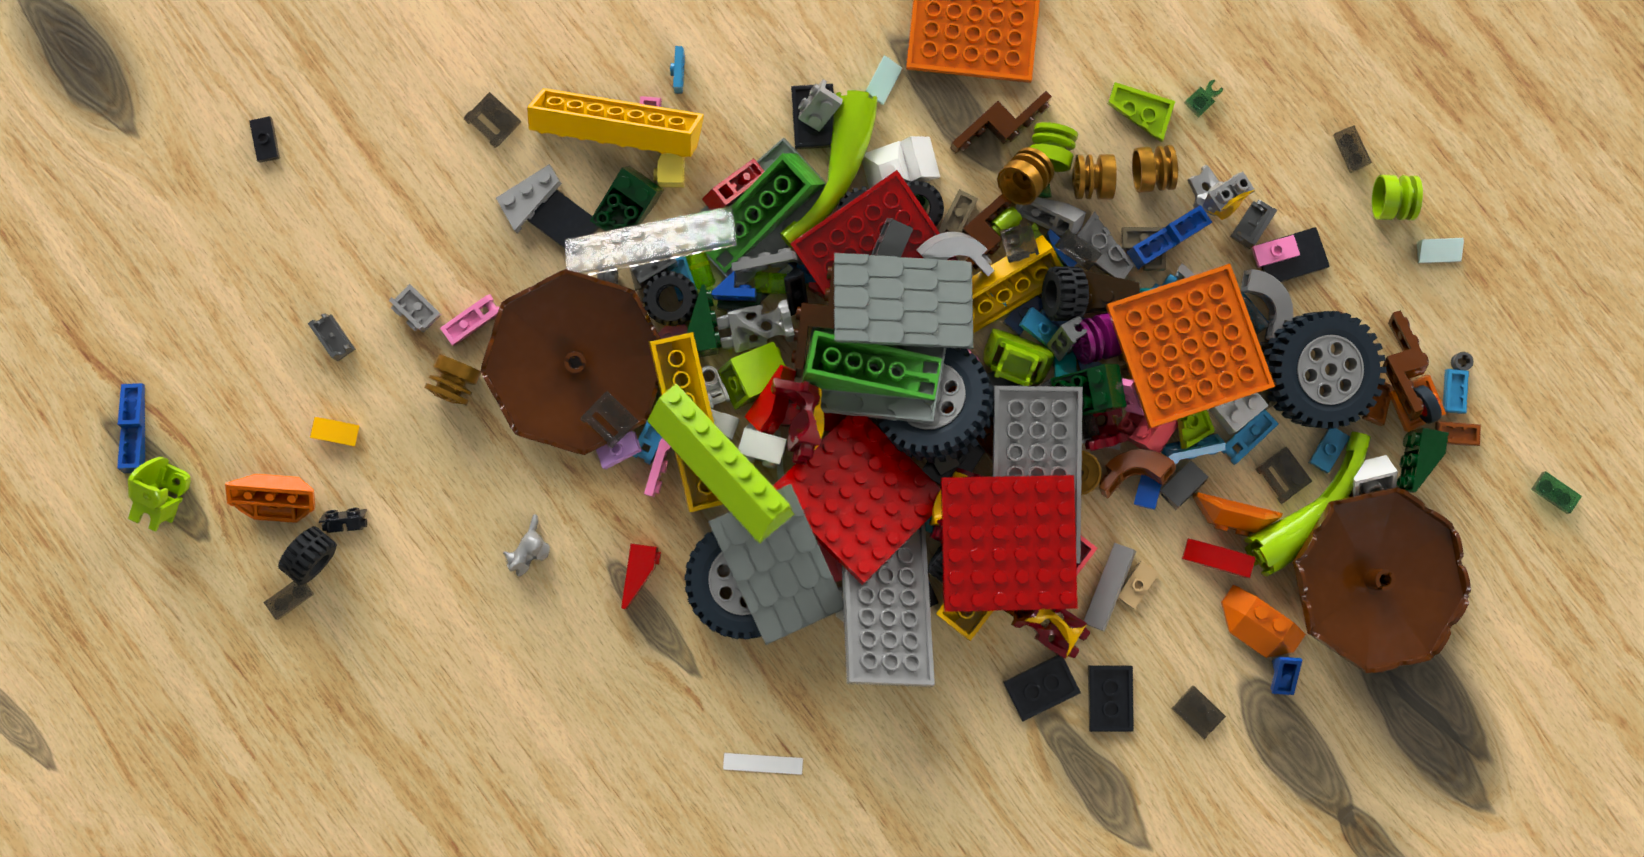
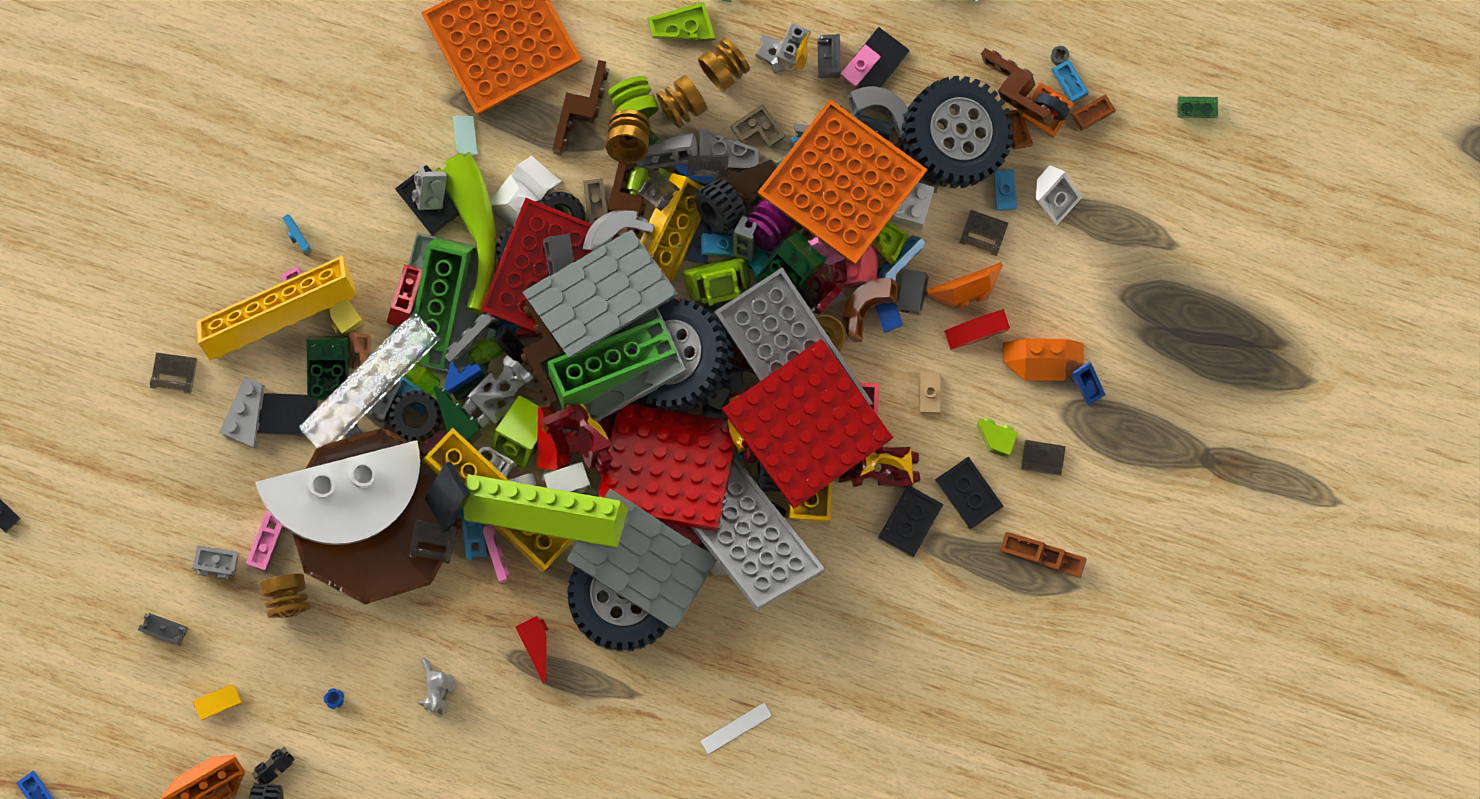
camera: 35 degrees left, 5 degrees down
lavender plate [596,431,642,469] -> none
light grey tile [1084,543,1136,632] -> none
blue slope [1126,205,1212,270] -> none
dark azure plate [1221,409,1279,465] -> none
lime brick [1244,432,1371,577] -> none
reddish brown piece [1293,487,1471,673] -> none
dark green slope [1396,428,1449,493] -> none
none -> white plate [255,440,420,545]
none -> blue plate [324,688,344,709]
none -> nougat plate [349,332,371,369]
none -> black tile [425,461,470,531]
none -> lime slope [977,418,1018,458]
none -> dark orange slope [1000,532,1087,578]

